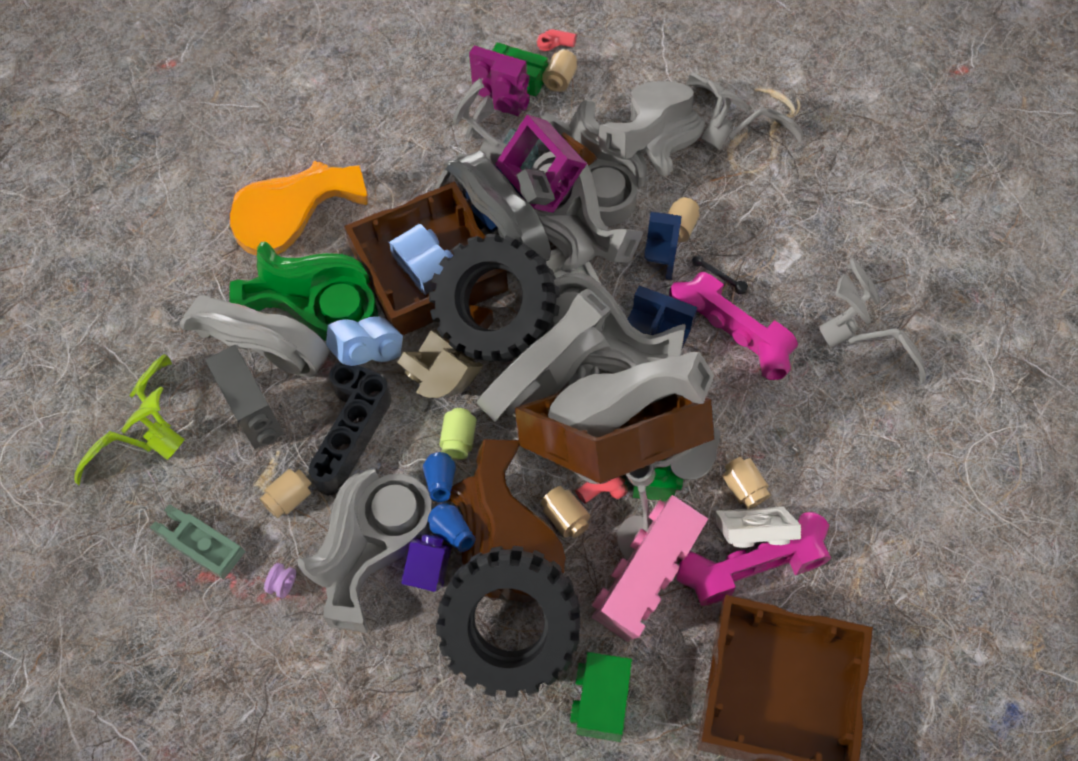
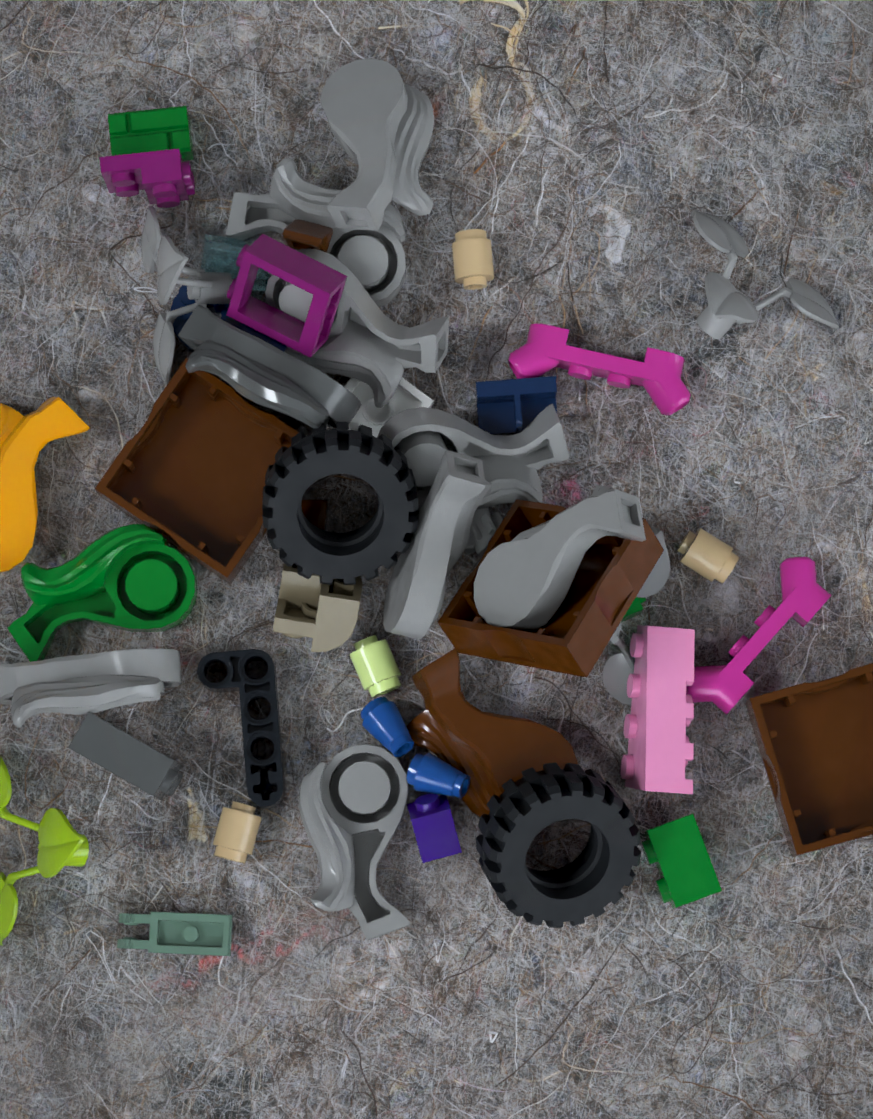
camera: 30 degrees left, 20 degrees up
lavender bush [264,563,296,599] -> none
light blue brick [326,317,403,366] -> none
light blue brick [389,224,453,295] -> none
dark grey plate [517,169,555,205] -> none
coral arm [537,29,576,51] -> none
tan brick [541,486,590,538] -> none
tan brick [542,50,577,92] -> none
dark blue panel [644,211,682,280] -> none
light grey plant [686,72,803,150] -> none
black hinge [692,255,748,294] -> none
white plate [716,507,801,547] -> none

